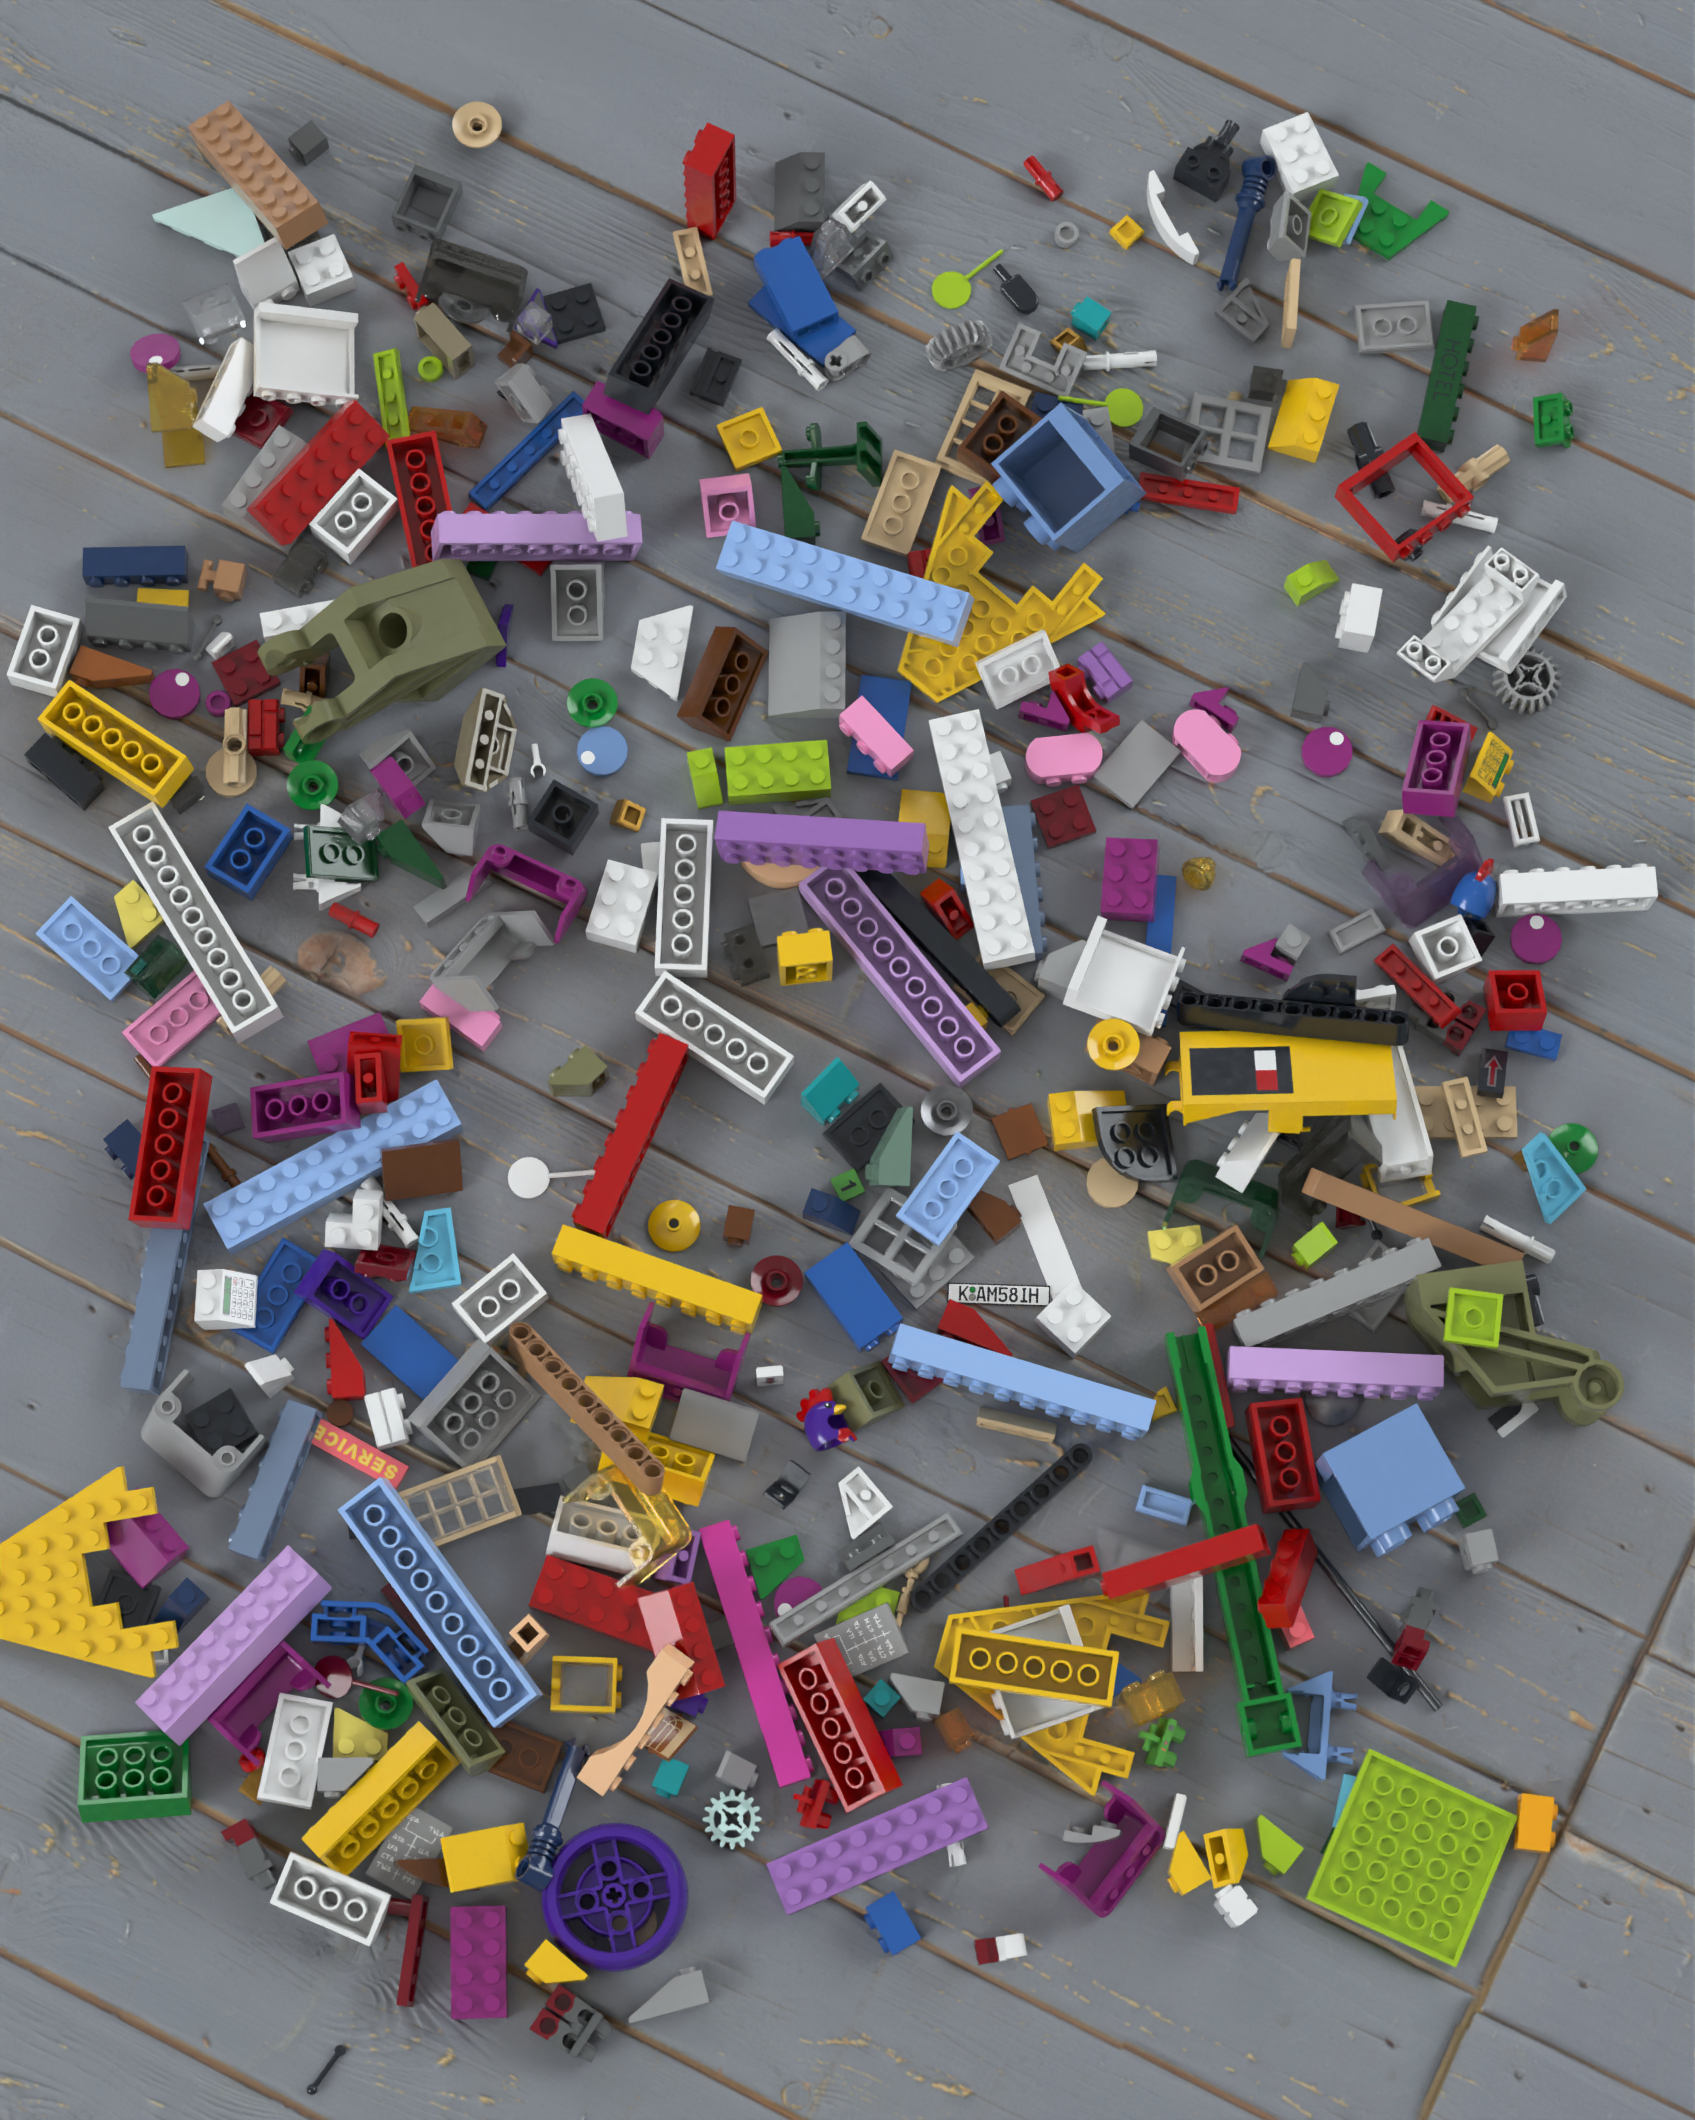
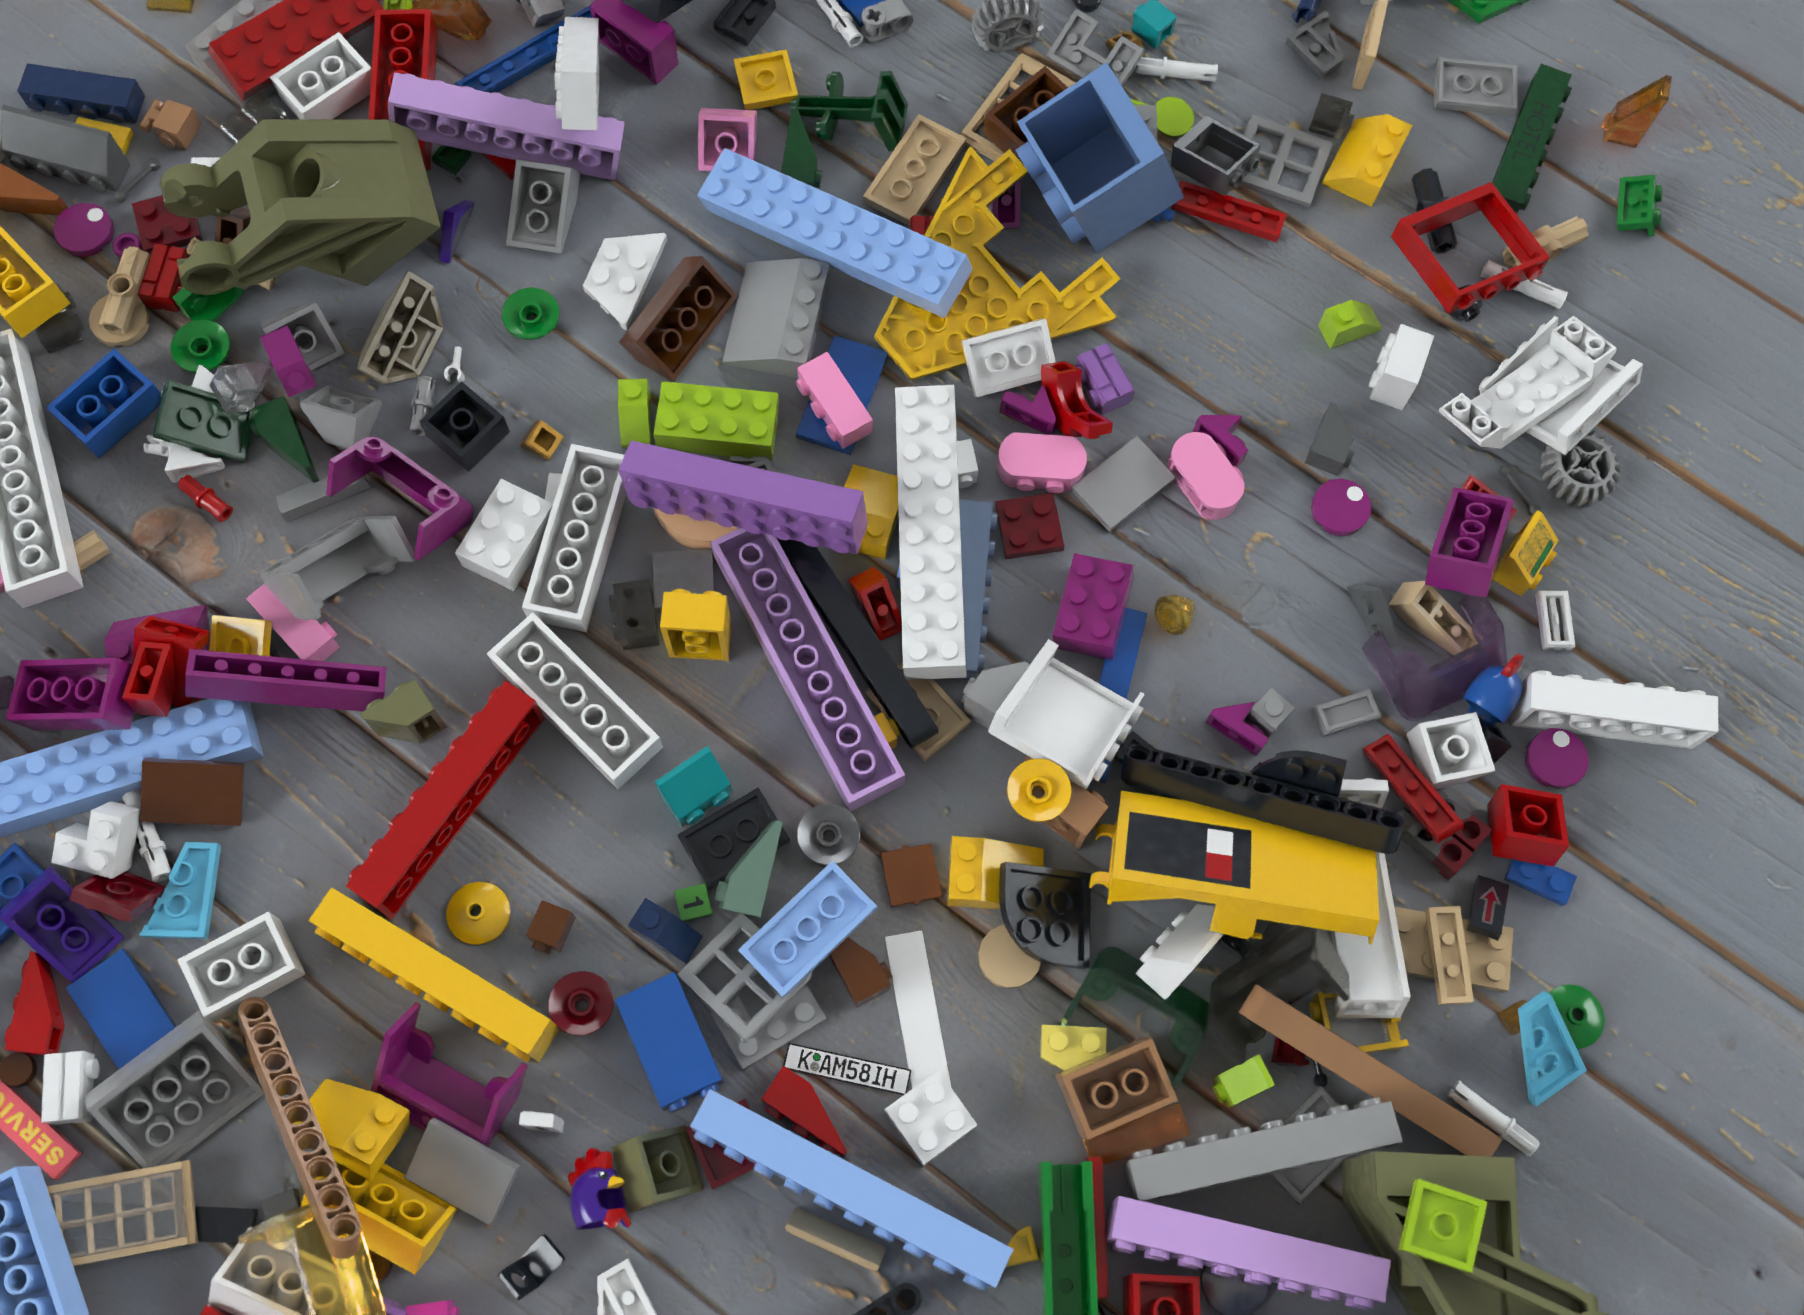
camera: 10 degrees right, 5 degrees down
white slope [205,632,235,660] -> none
white piece [508,1157,595,1199] -> none
medium blue tile [577,726,628,777] -> none
none -> magenta brick [185,649,386,712]

